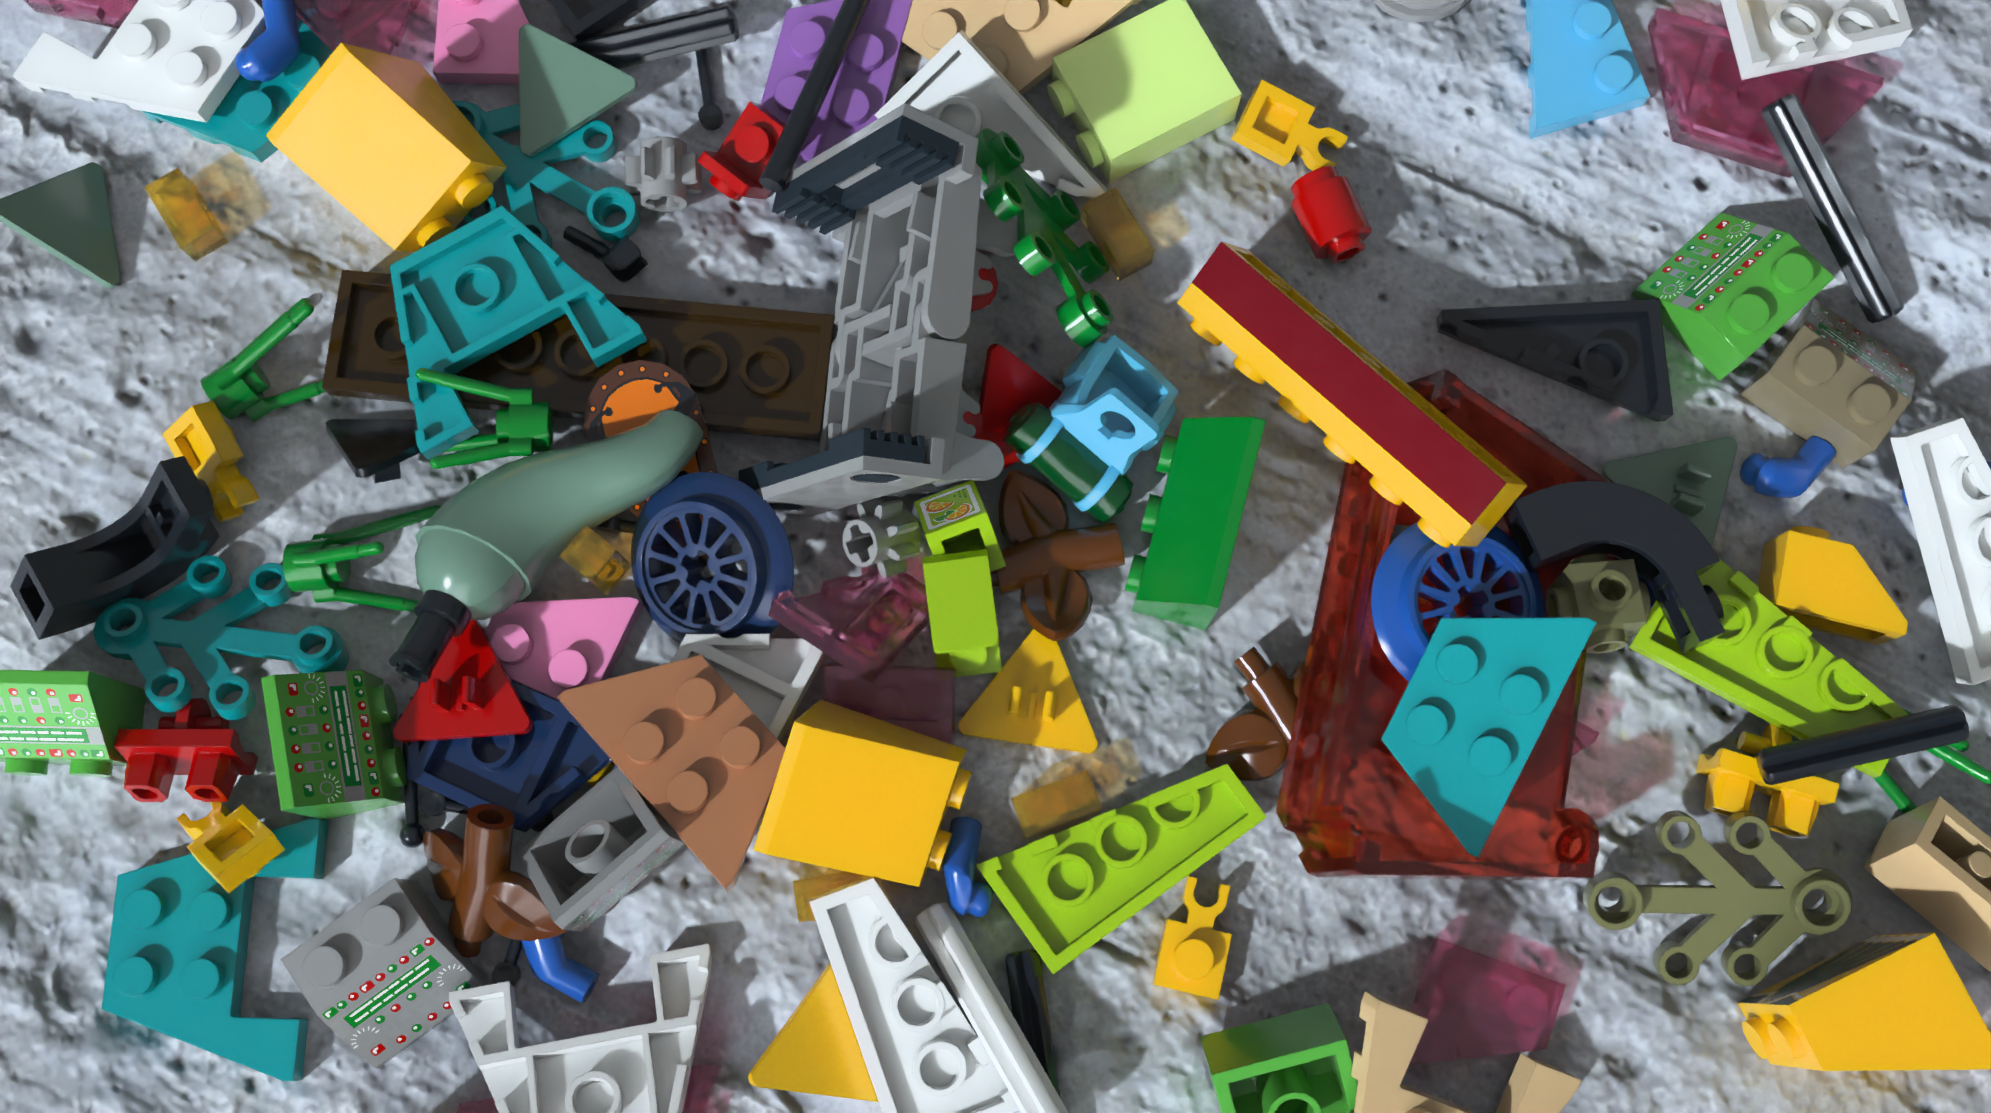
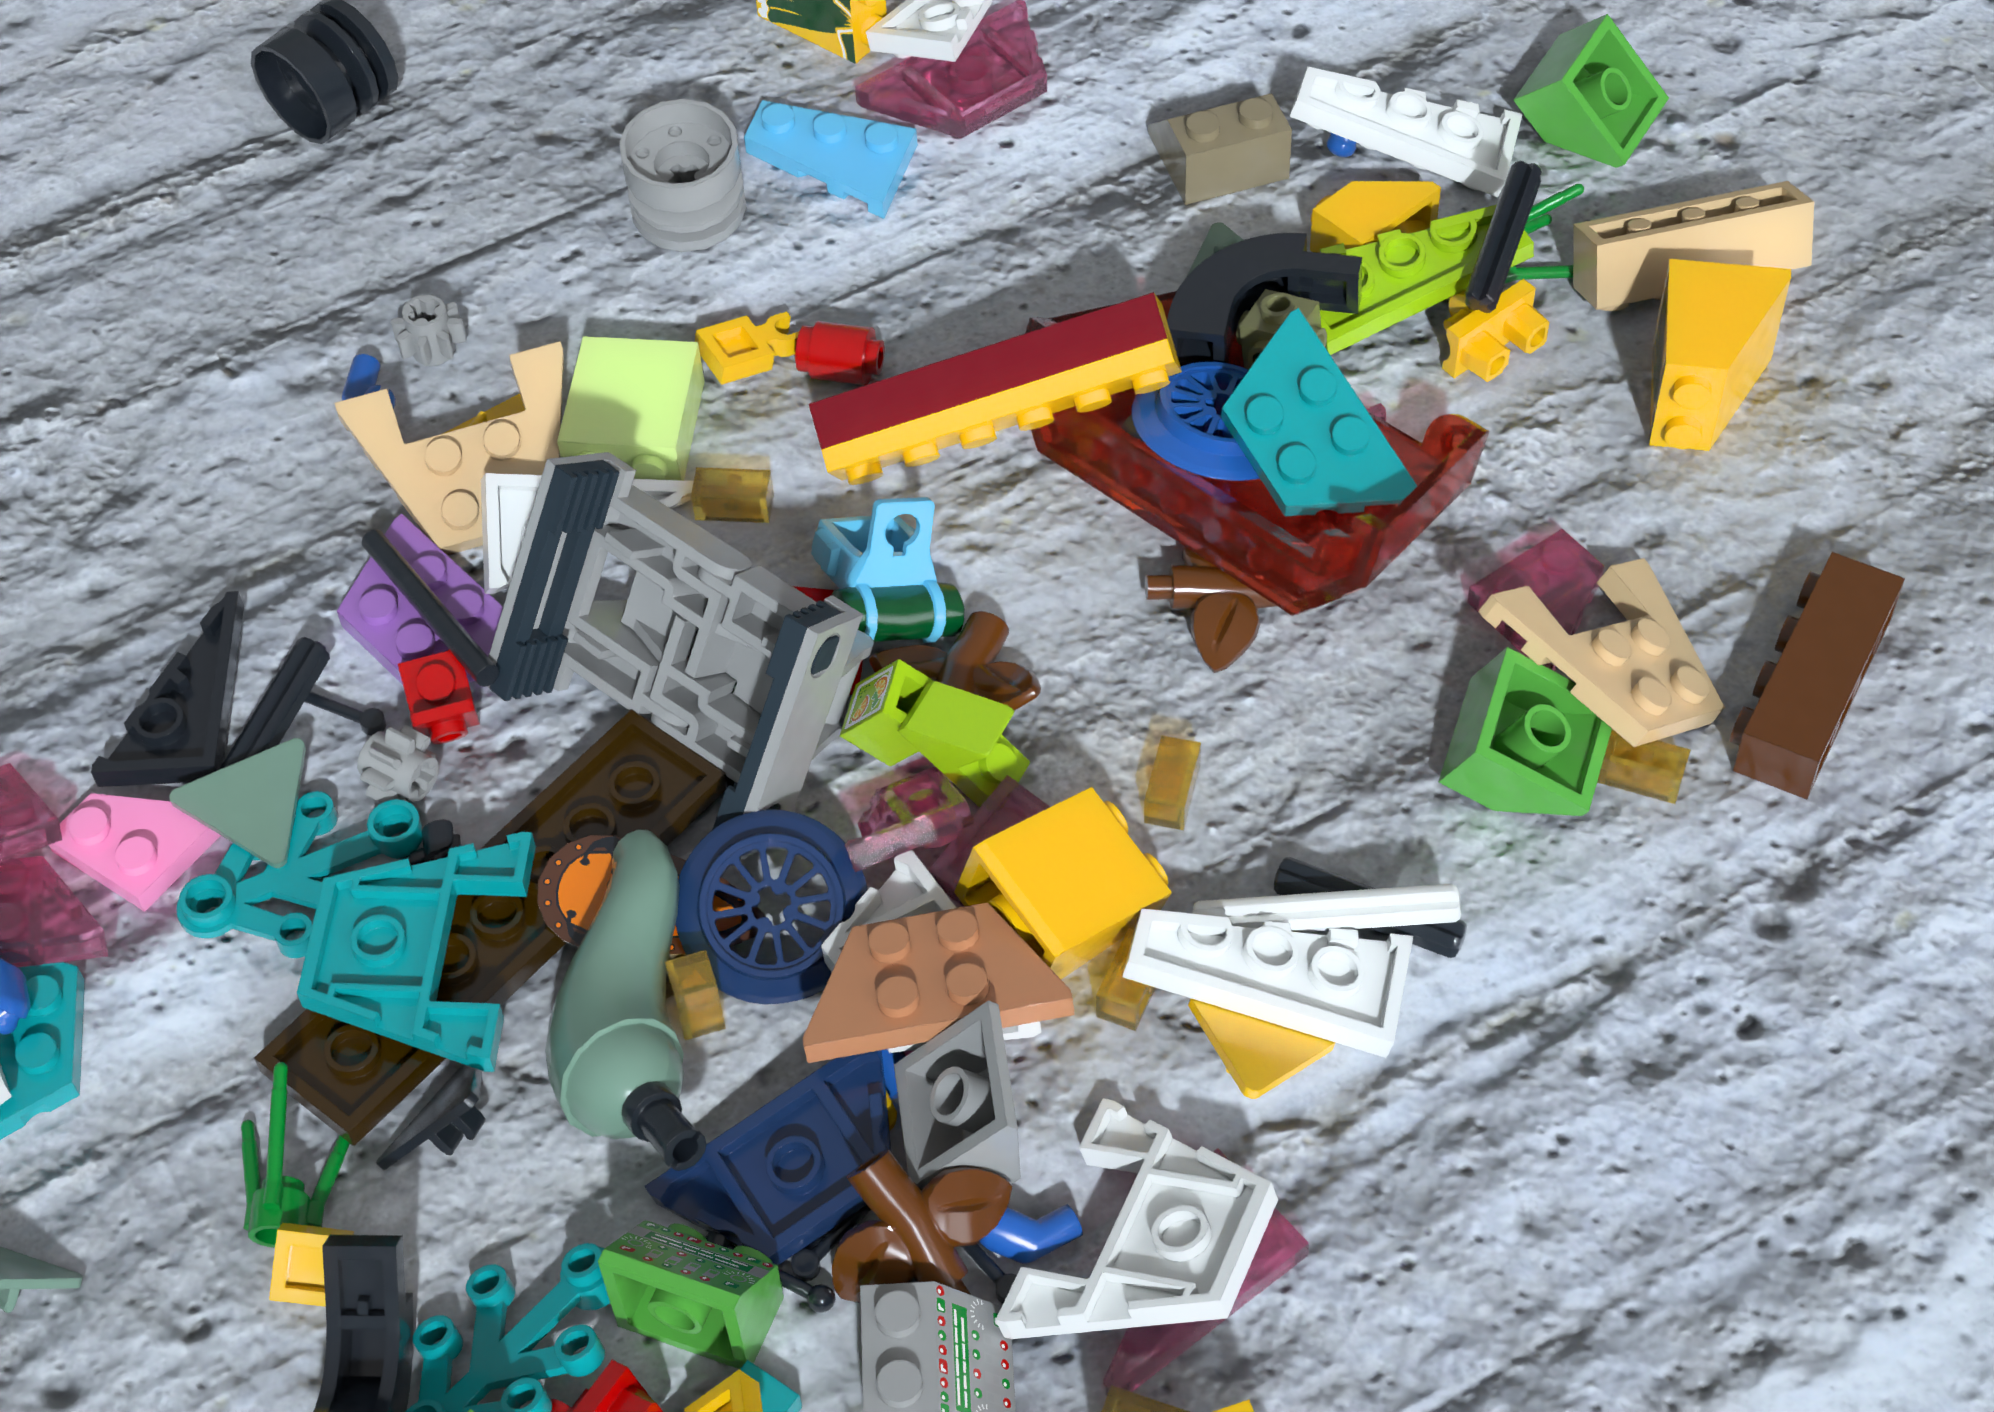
camera: 55 degrees left, 25 degrees down
clear yellow piece [144,168,229,262] -> none
yellow slope [266,42,507,252] -> none
green plant [283,505,441,612] -> none
red piece [393,620,533,742] -> none
green plant [416,368,553,469] -> none
bright pink wing [485,597,644,702] -> none
light grey gear [843,497,921,578] -> none
blue arm [943,816,993,918] -> none
yellow piece [958,629,1098,754] -> none
green plant [975,128,1114,348] -> none
lime wing [976,764,1267,974] -> none
green slope [1124,417,1266,631] -> none
yellow plate [1152,876,1232,1000] -> none
black wing [1436,299,1674,422] -> none
olive plant [1583,810,1853,986] -> none
bright green slope [1631,212,1835,381] -> none
blue arm [1740,436,1836,498] -> none
black axle [1762,94,1904,323] -> none

